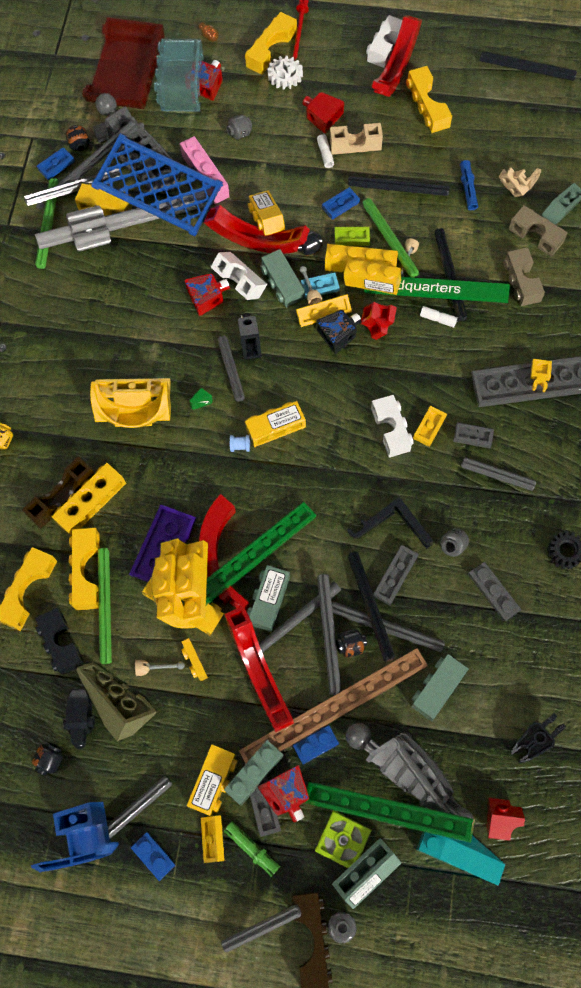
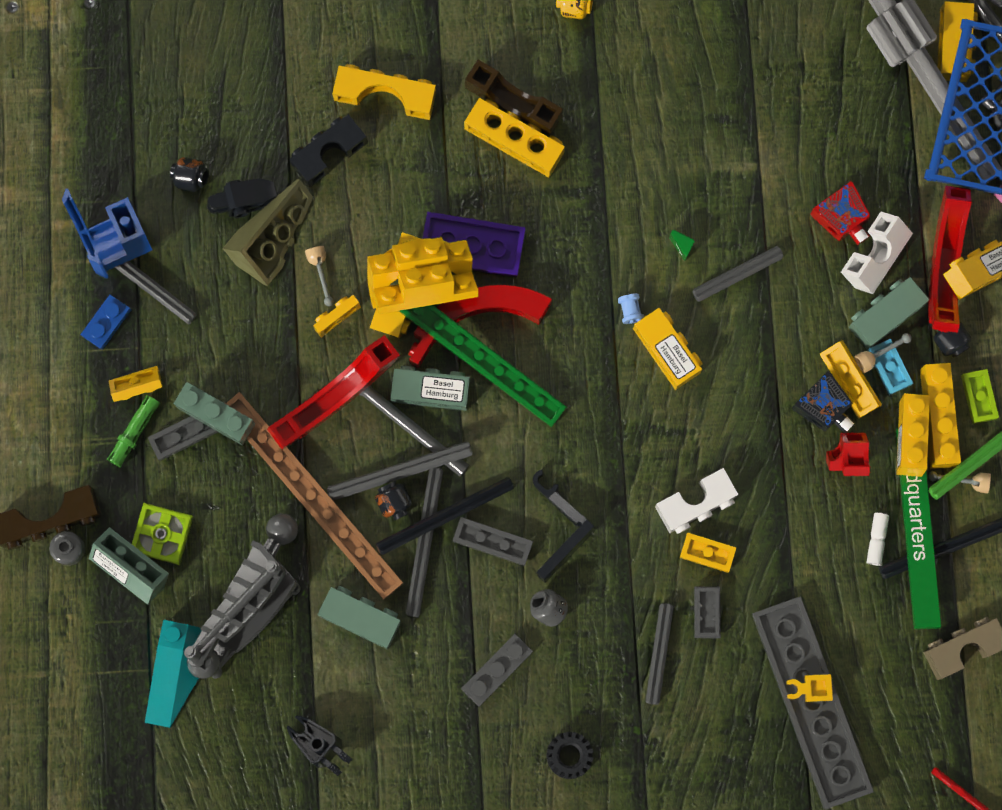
camera: 75 degrees right, 10 degrees up
yellow arch [69,528,100,610] -> none
yellow piece [91,378,171,428] -> none
bright green axle [98,548,112,664] -> none
yellow brick [187,745,238,816] -> none
dark grey axle [221,905,301,952] -> none
black torso [238,313,262,360] -> none
torso [258,766,309,823] -> none
blue plate [293,725,339,765] -> none
green tile [304,781,475,843] -> none
red brick [486,798,525,841] -> none

